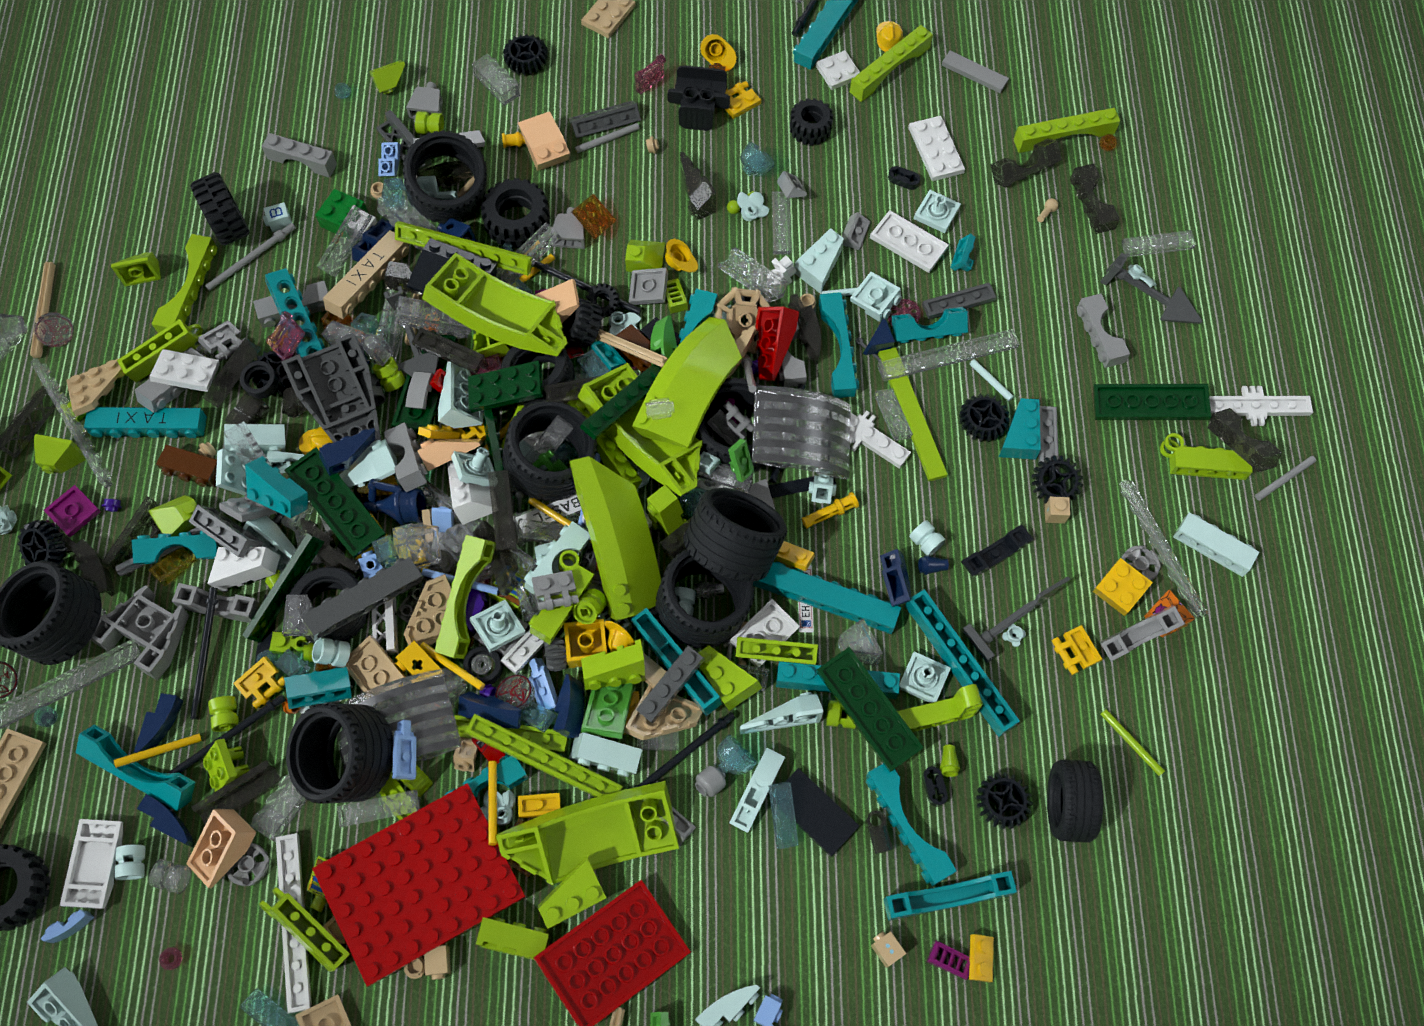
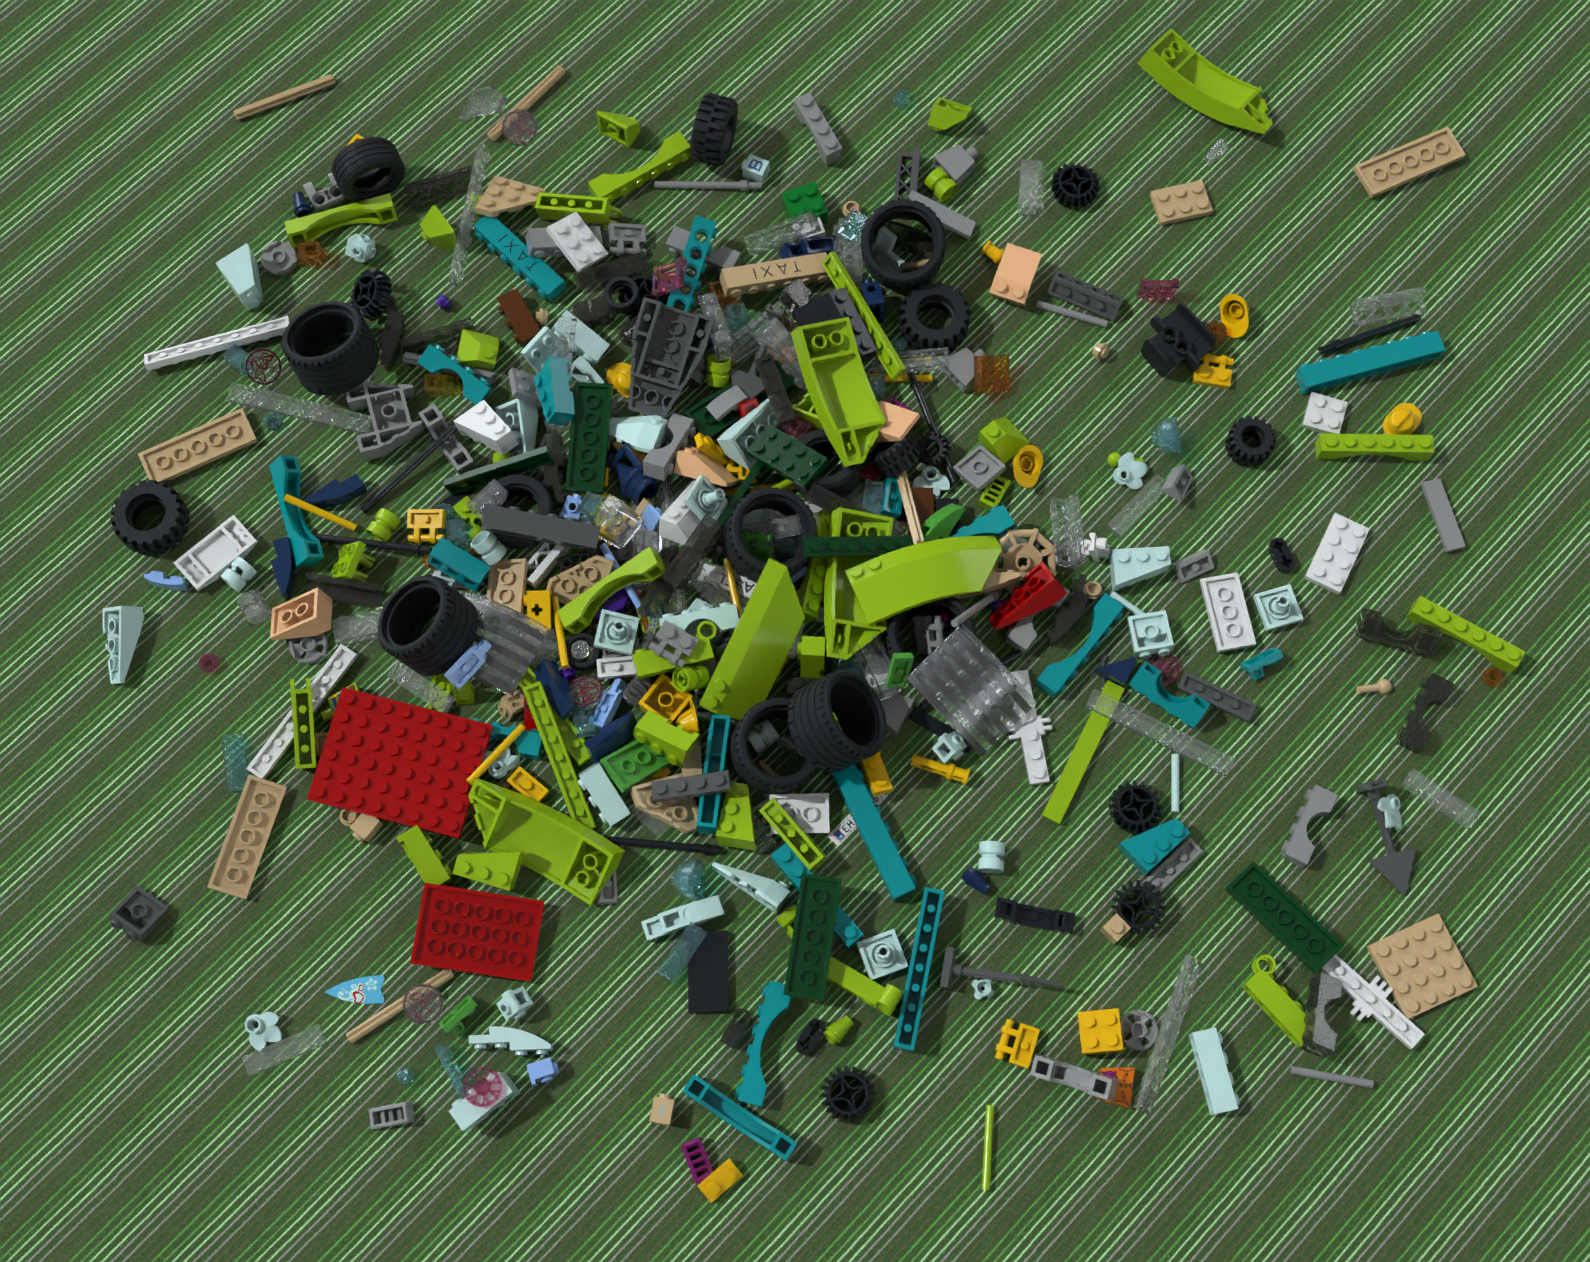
camera: 45 degrees right, 5 degrees up
magenta plate [43,485,101,537] -> none
dark grey fence [189,504,263,558] -> none
dark blue slope [319,428,375,476] -> none
light blue slope [378,142,400,177] -> none
clear brick [645,398,675,420] -> none
clear smoke wedge [680,152,716,221] -> none
light grey head [695,766,726,797] -> none
light aqua tile [699,451,720,475] -> none
clear slope [838,618,883,666] -> none
clear plate [874,388,913,441] -> none
dark blue slope [880,549,911,607] -> none
black tyre [1047,759,1103,843] -> none
none -> light aqua brick [496,987,533,1021]
none -> tan plate [1366,913,1478,1019]

